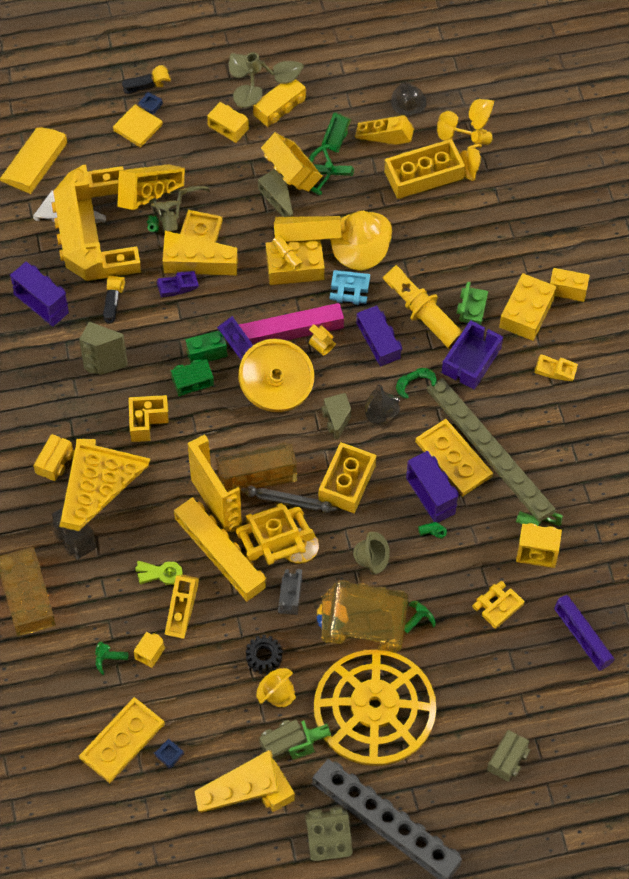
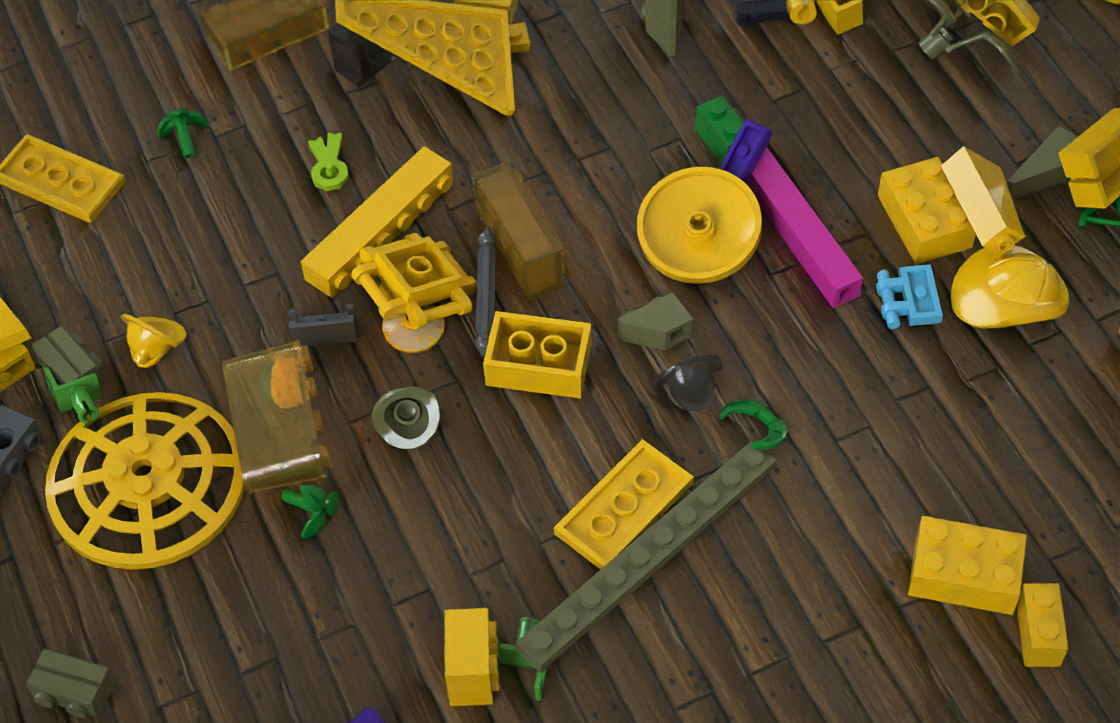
camera: 80 degrees right, 5 degrees down
yellow brick [129,395,169,442] -> none
yellow brick [134,632,165,668] -> none
green arm [146,215,159,232] -> none
dark blue plate [154,739,184,769] -> none
dark purple slope [157,271,199,297] -> none
yellow wedge [163,231,238,275] -> none
yellow slope [164,574,199,638] -> none
green brick [171,359,214,396] -> none
yellow tile [180,210,223,243] -> none
yellow panel [187,435,242,533] -> none
black tyre [246,635,282,674] -> none
yellow pin [272,236,303,270] -> none
yellow plate [309,324,336,356] -> none
dark purple brick [356,306,402,366] -> none
yellow piece [382,265,463,349] -> none
dark purple piece [406,451,459,523] -> none
green arm [418,522,447,538] -> none
dark purple piece [442,320,503,390] -> none
bright green bracket [457,282,488,325] -> none
yellow plate [472,581,525,629] -> none
yellow slope [534,354,578,381] -> none

